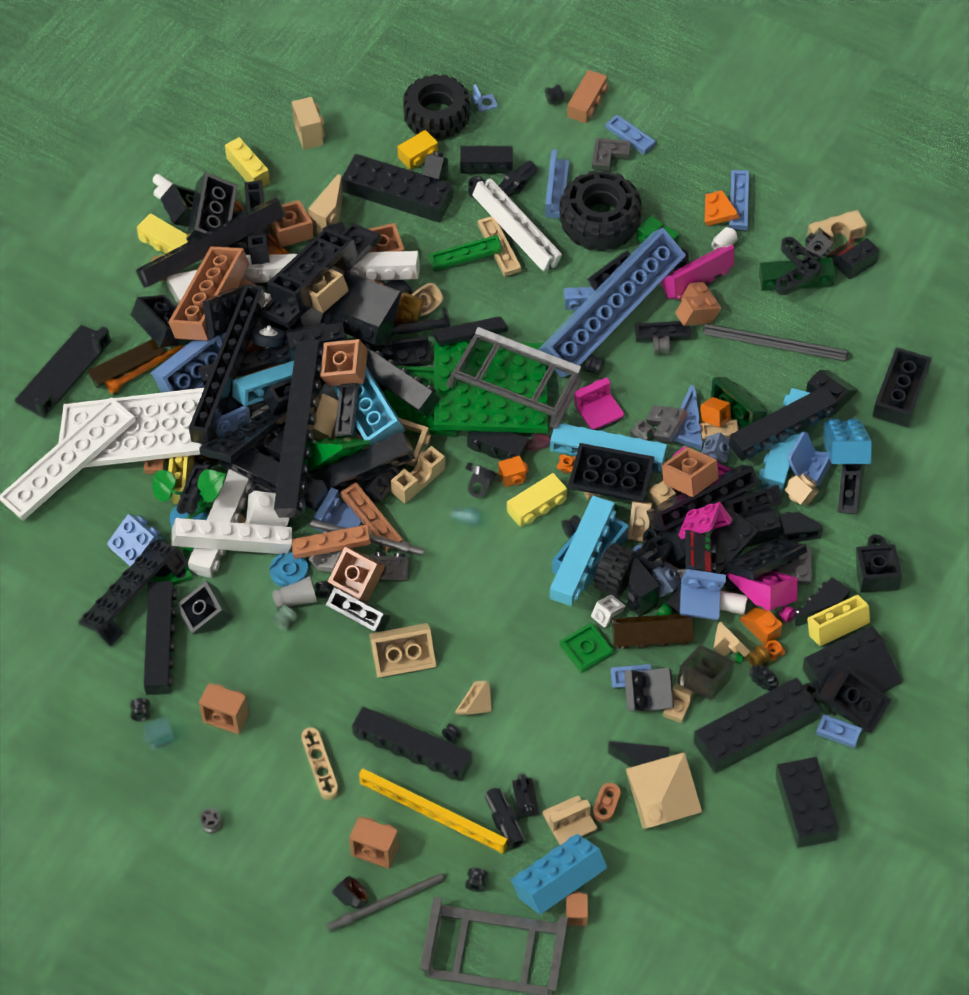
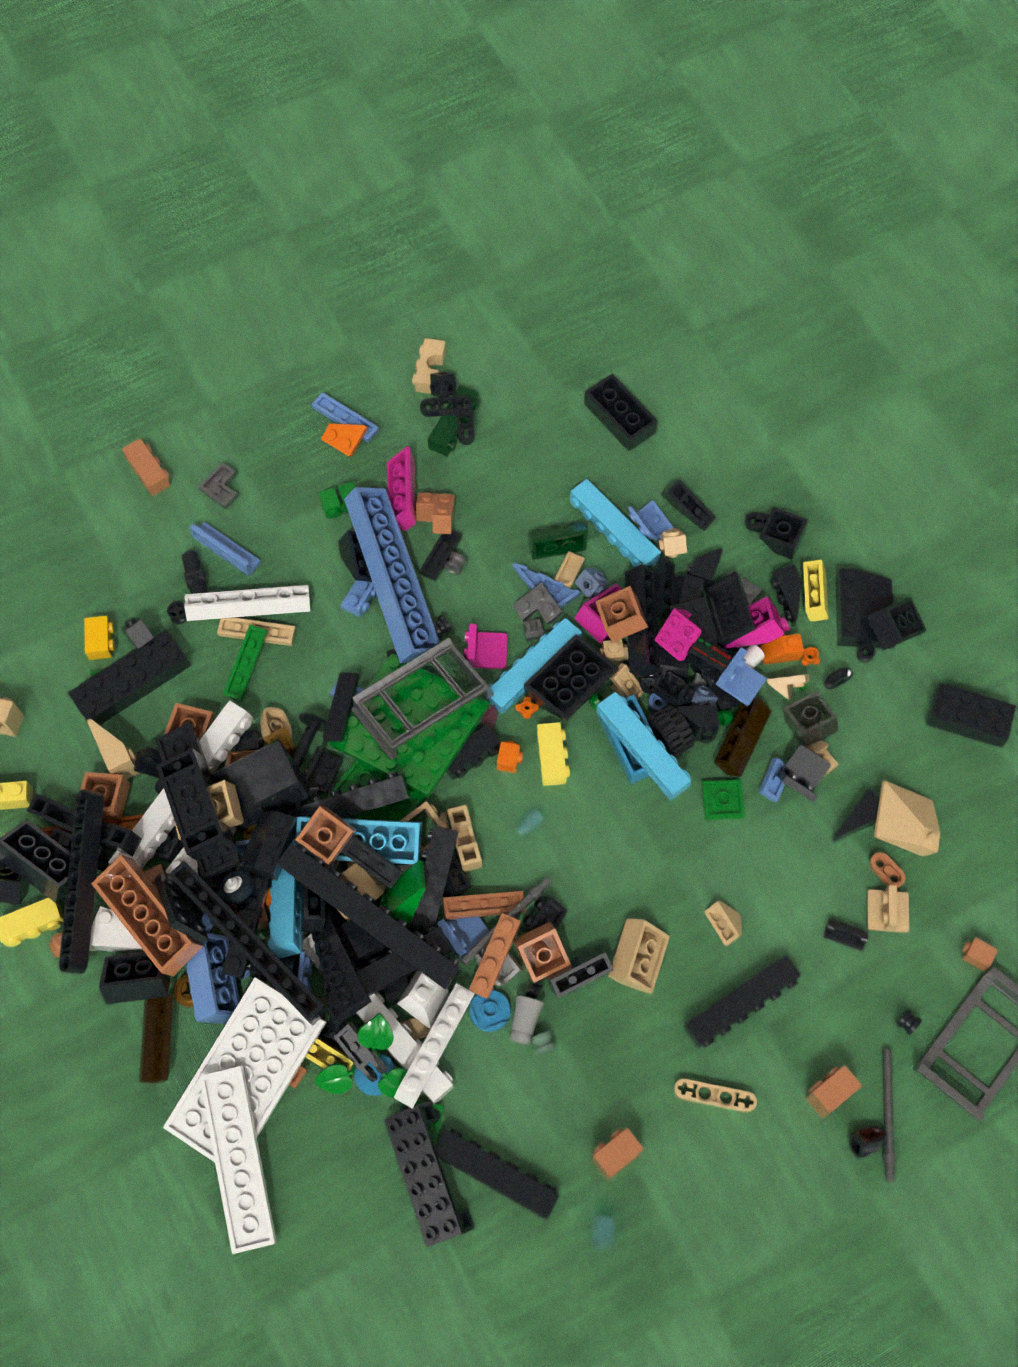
camera: 60 degrees left, 10 degrees up
black bracket [14,325,111,419] -> none
orange piece [105,345,184,394] -> none
medium blue bracket [107,514,165,566] -> none
black wheel [130,698,151,722] -> none
black slope [176,581,234,635] -> none
flat silver wheel [200,808,222,834] -> none
yellow tile [359,768,507,854] -> none
black tyre [403,74,470,140] -> none
black bush [441,723,462,743] -> none
black brick [460,146,513,174] -> none
black tile [465,462,503,498] -> none
light blue bracket [471,84,497,112] -> none
black piece [484,787,526,849] -> none
dark azure brick [510,833,607,915] -> none
black wheel [545,84,564,105] -> none
black tyre [559,170,642,251] -> none
black wheel [561,515,581,538] -> none
white bracket [591,594,625,627] -> none
medium blue tile [605,115,656,155] -> none
black brick [693,677,819,774] -> none
orange brick [700,397,731,427] -> none
black axle [703,324,848,361] -> none
white brick [711,227,738,250] -> none
black brick [729,386,838,461] -> none
pearl gold wheel [746,645,771,666] -> none
black slope [806,370,858,415] -> none
medium blue plate [816,714,862,748] -> none
dark azure brick [823,419,872,464] -> none
black slope [826,238,880,280] -> none

